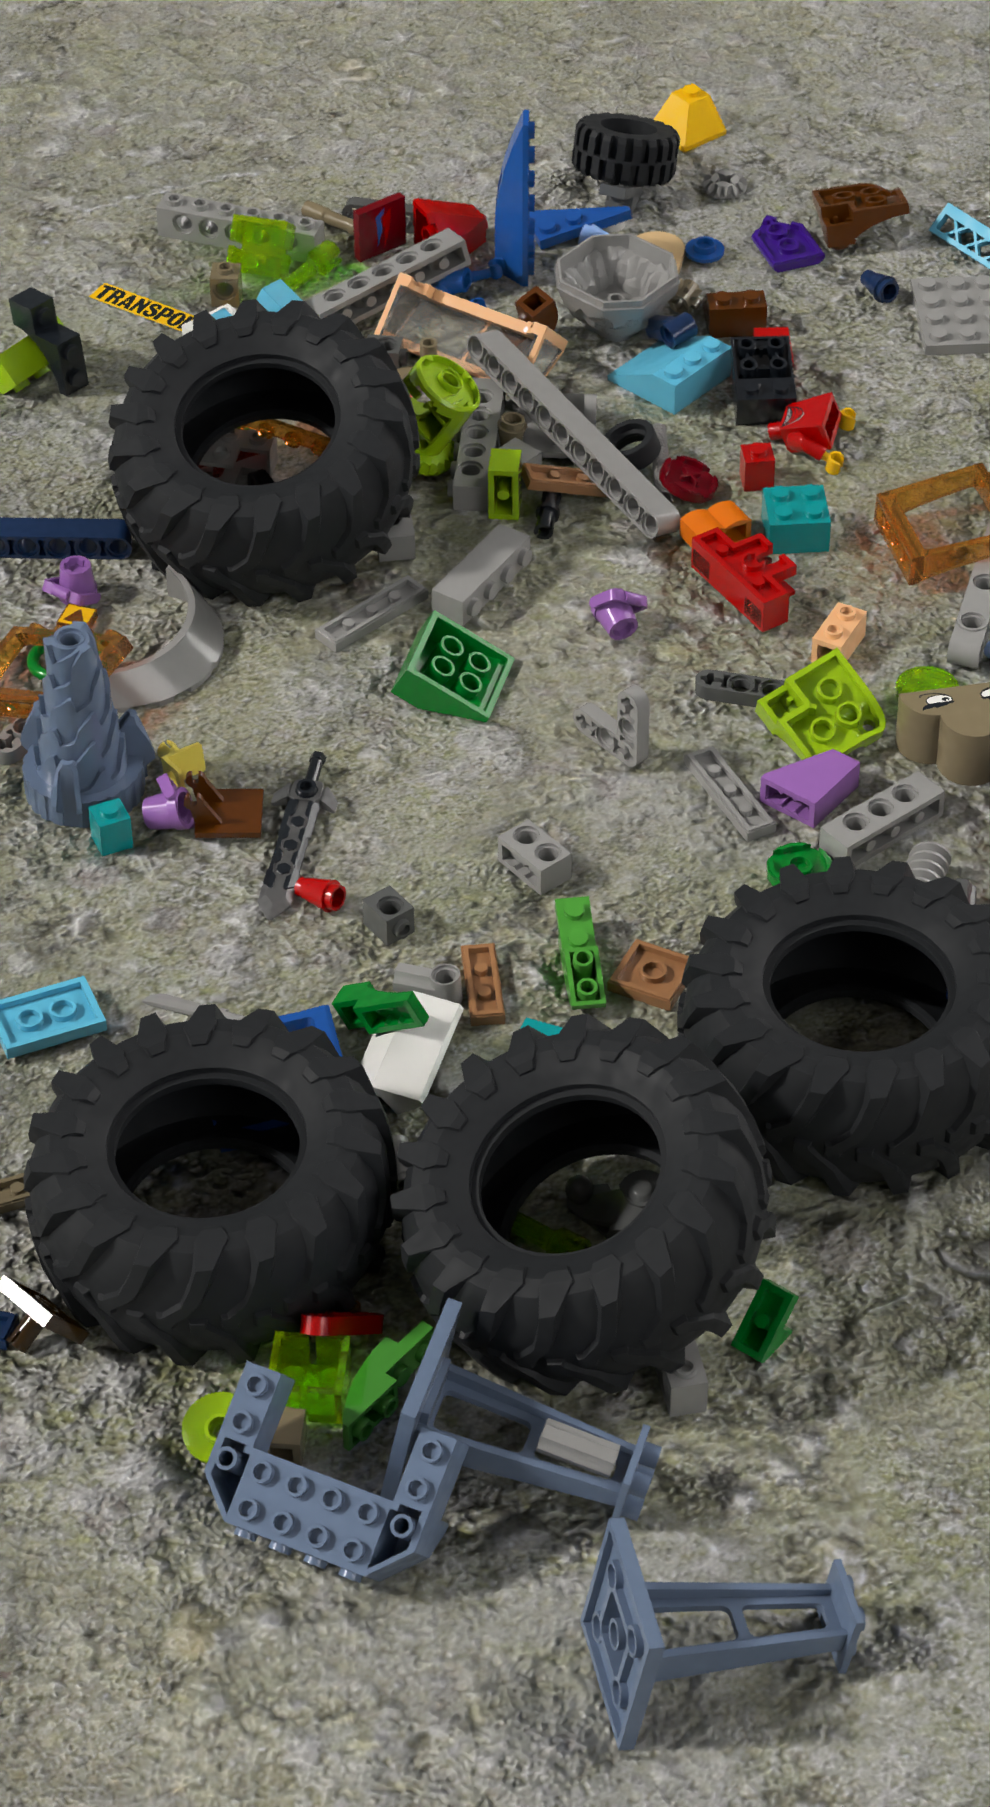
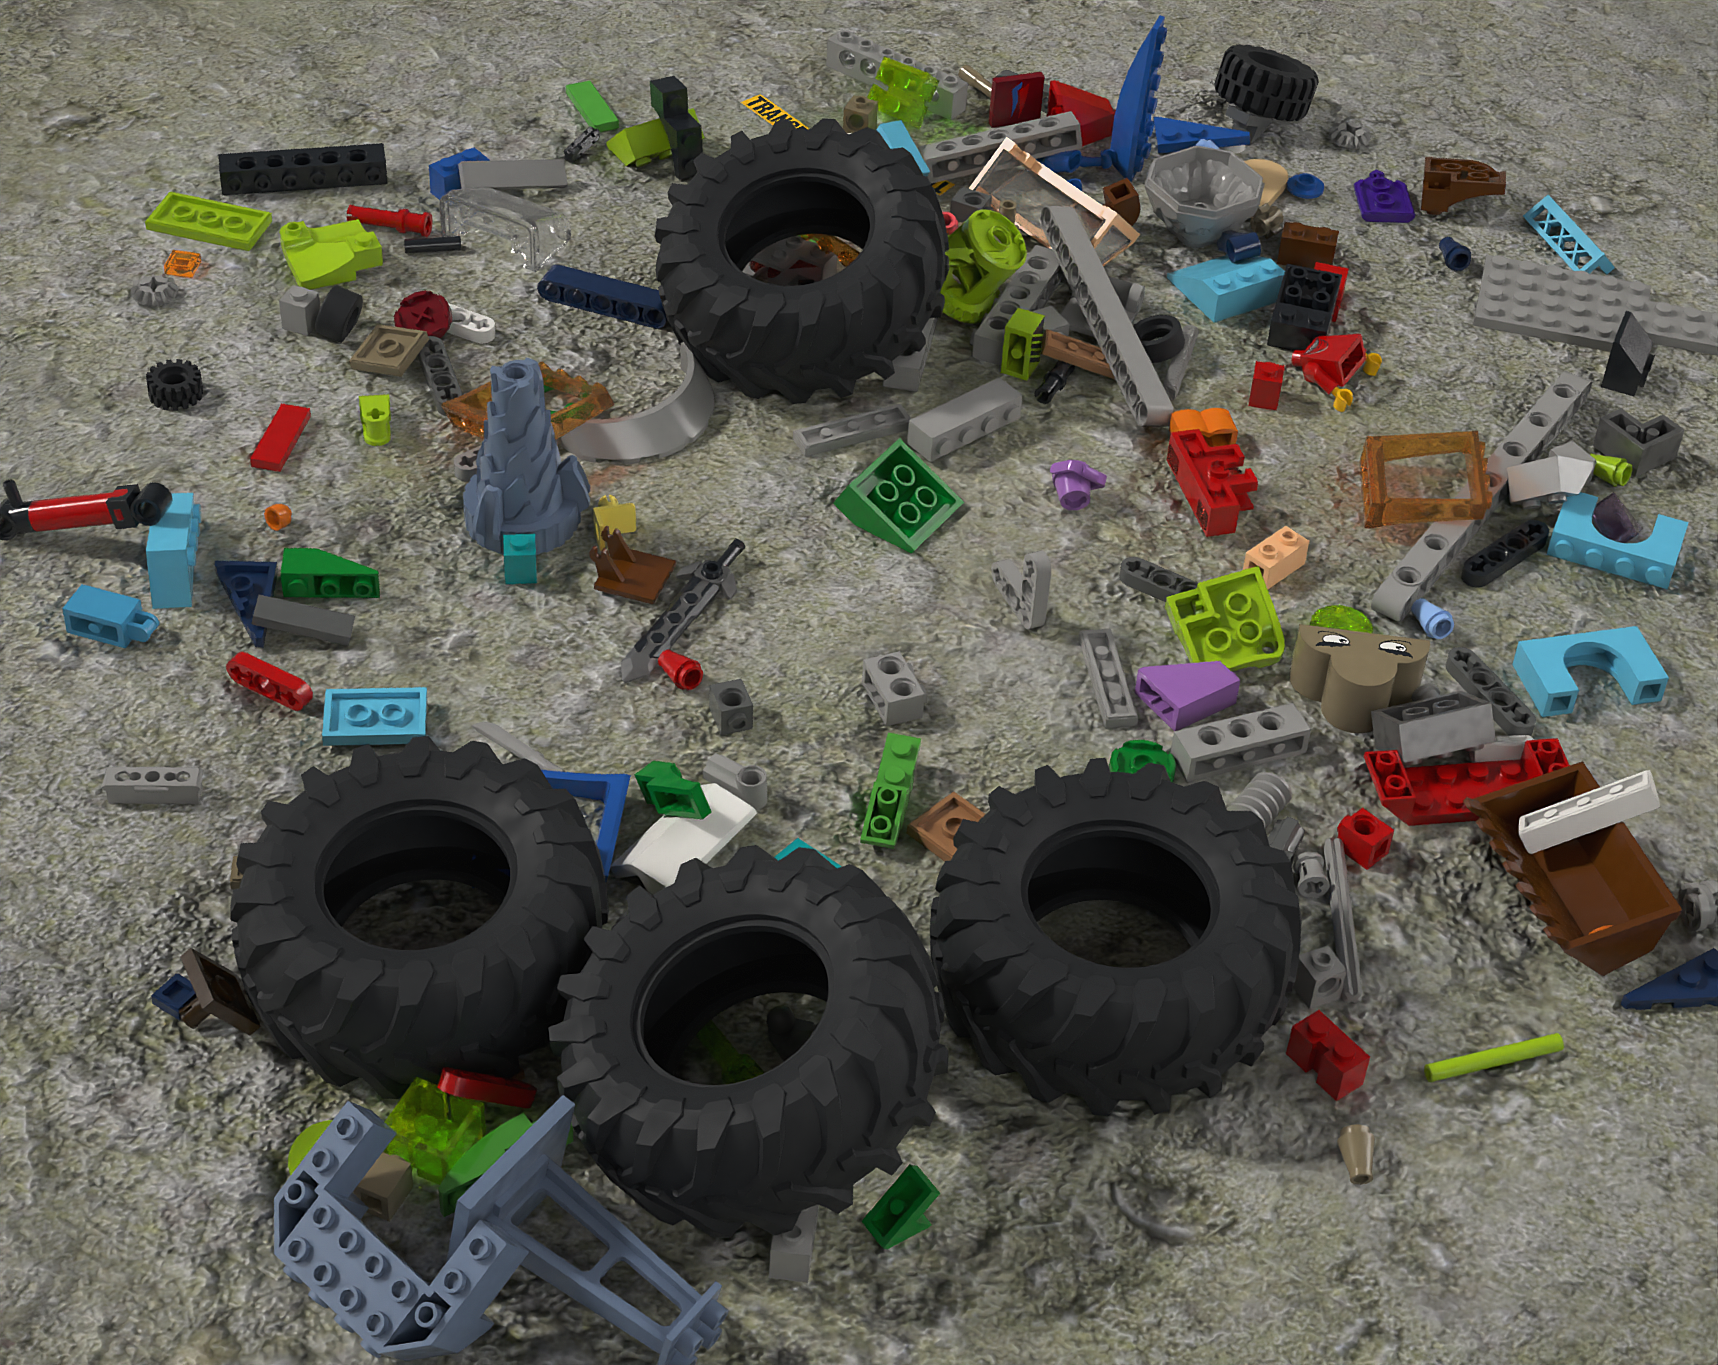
camera: 15 degrees right, 0 degrees up
medium lavender piece [42,555,101,606] -> none
tile [56,603,98,630] -> none
medium lavender piece [142,773,195,830] -> none
clear neon green piece [283,240,343,291] -> none
medium nougat tile [461,943,505,1026] -> none
dark tan cone [497,412,527,447] -> none
light grey axle [535,1418,621,1479] -> none
yellow slope [654,83,726,153] -> none
dark red tile [659,456,718,503] -> none
teal brick [761,484,831,554] -> none

